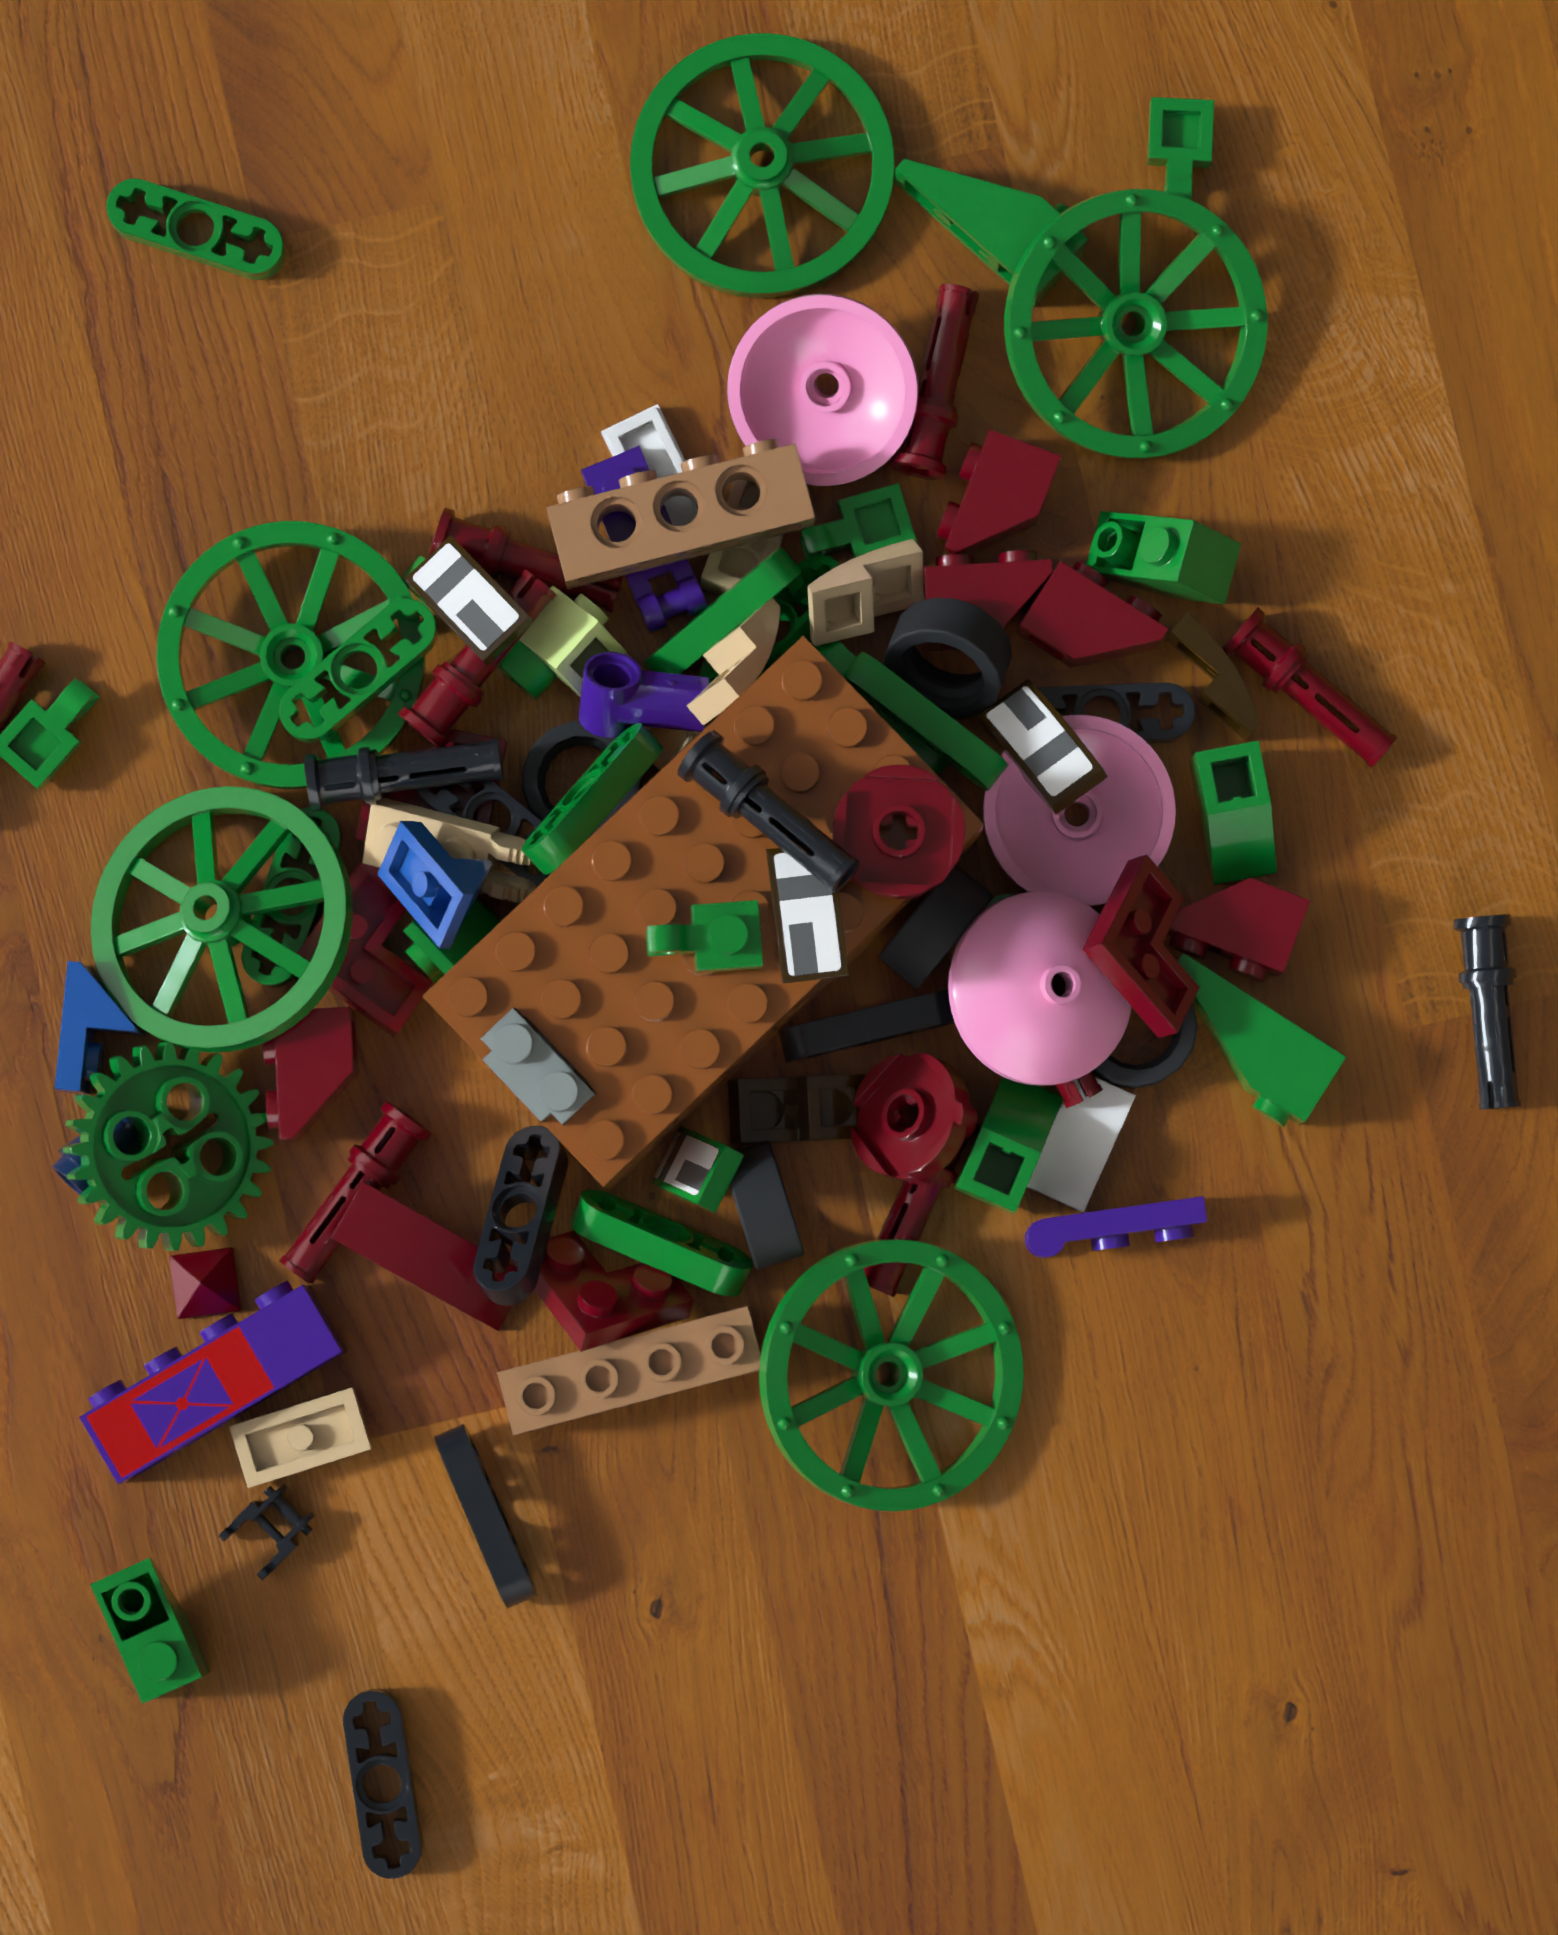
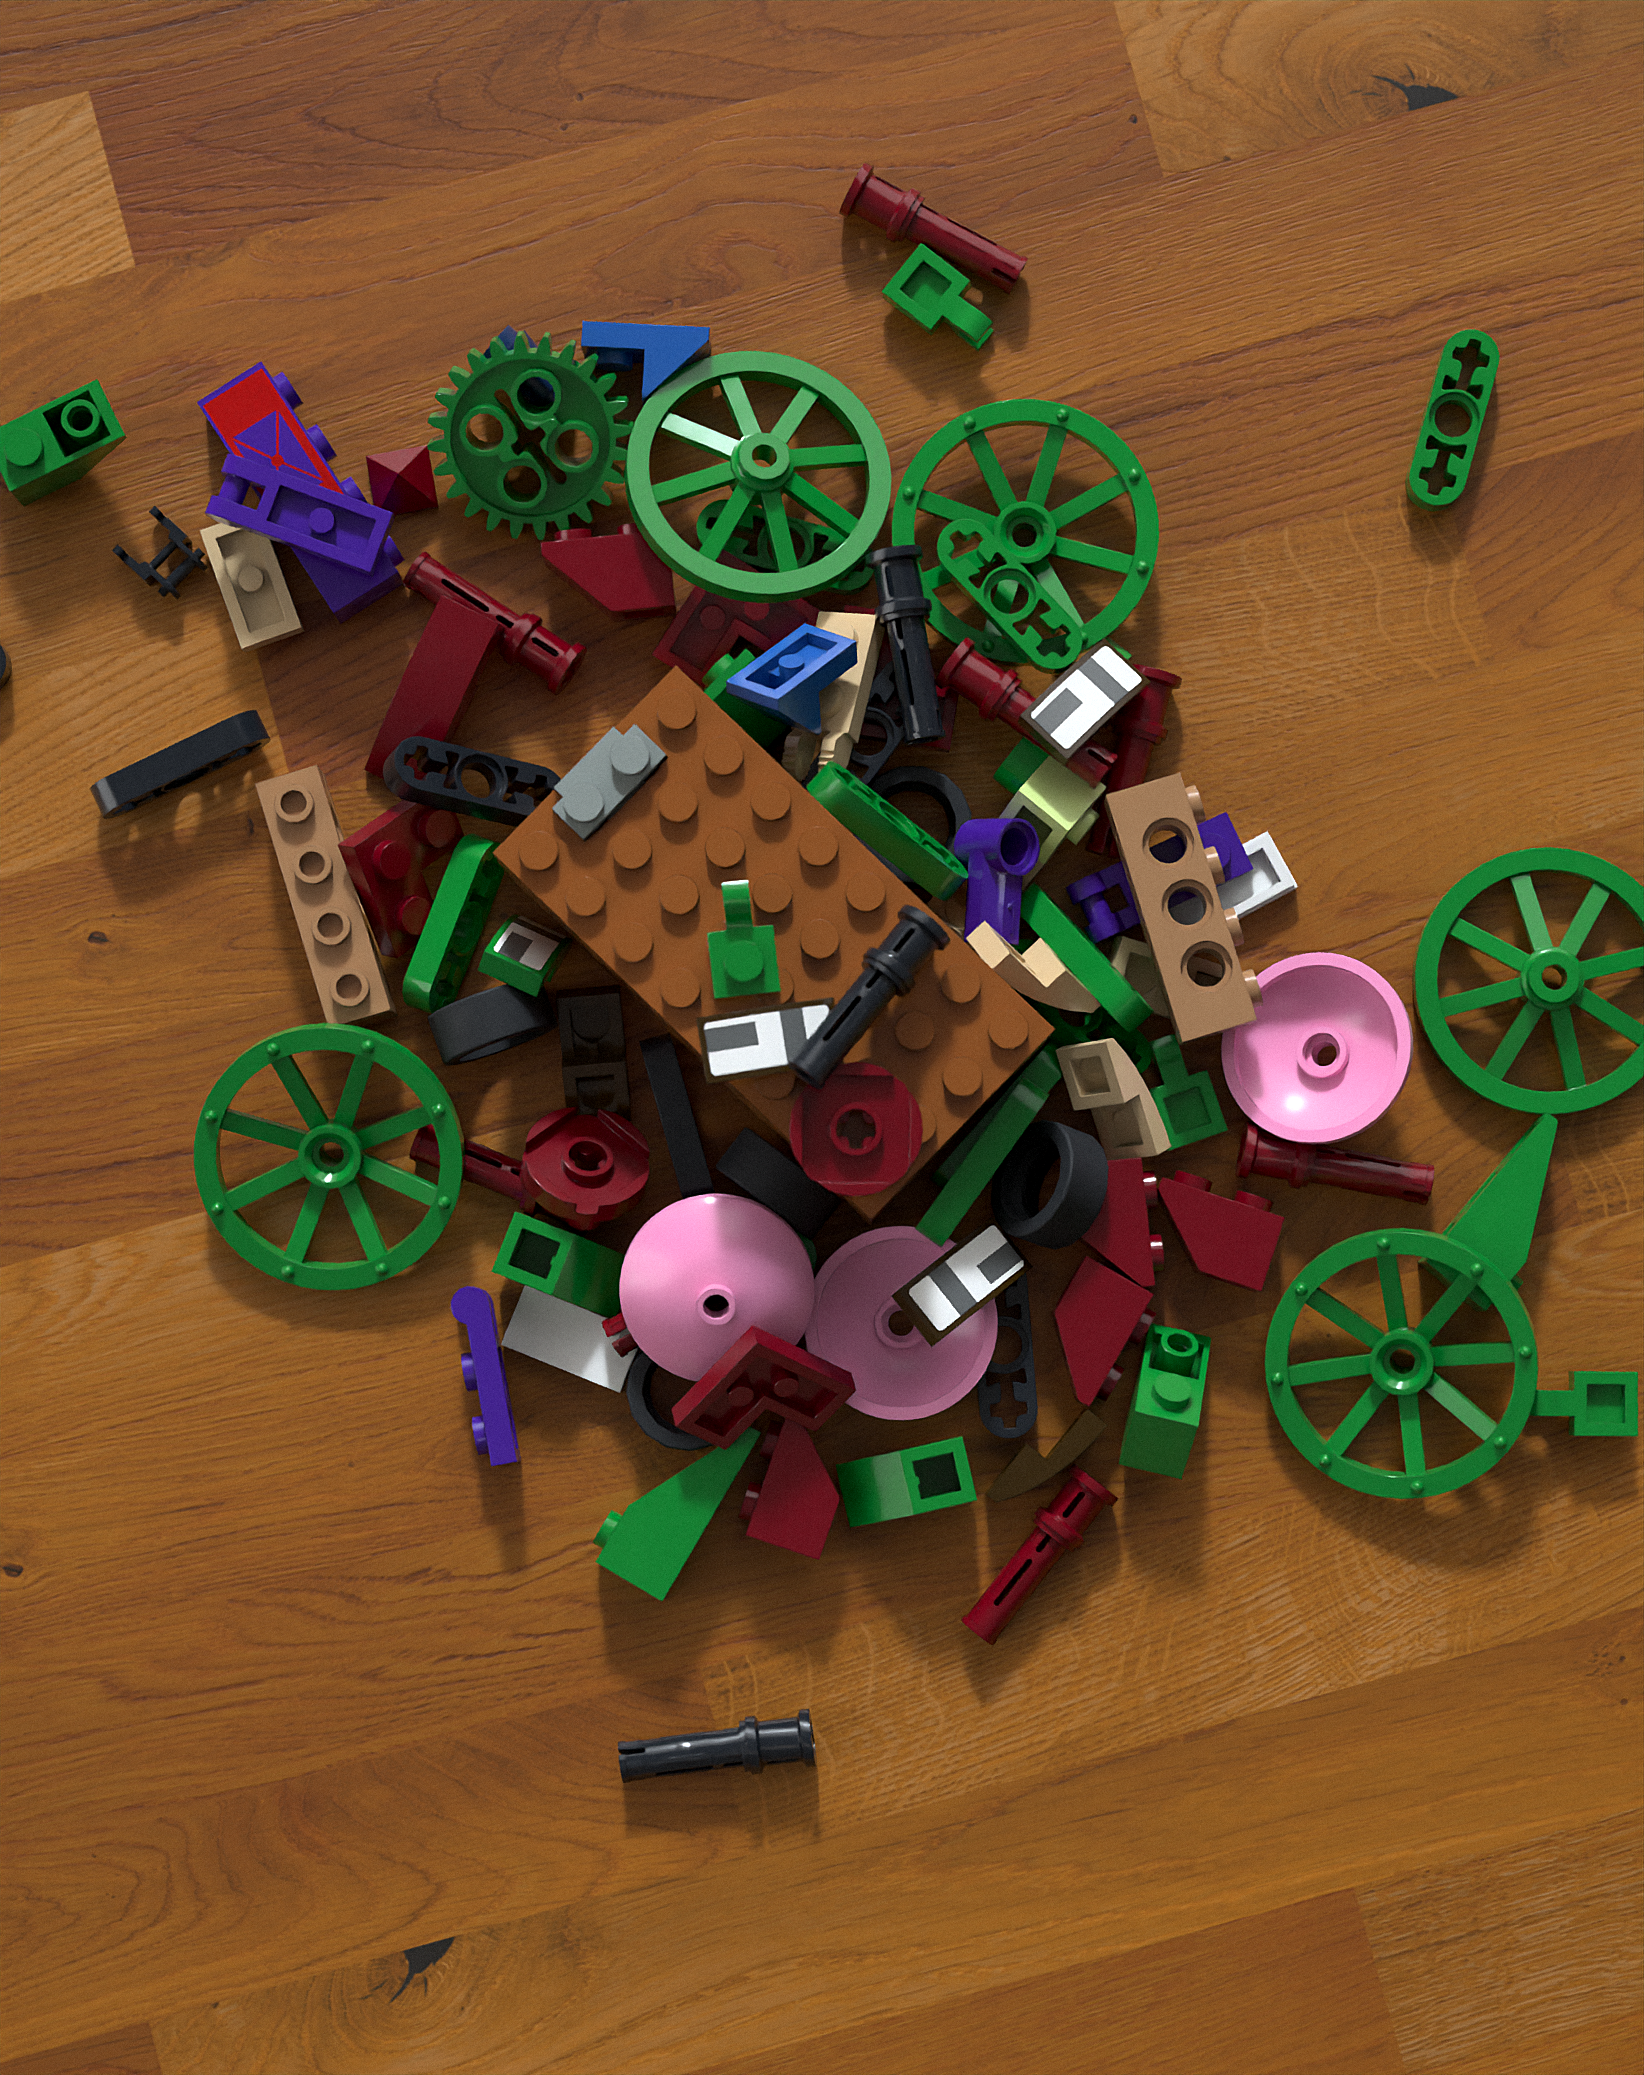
camera: 90 degrees right, 0 degrees up
none -> dark purple plate [205,454,395,577]

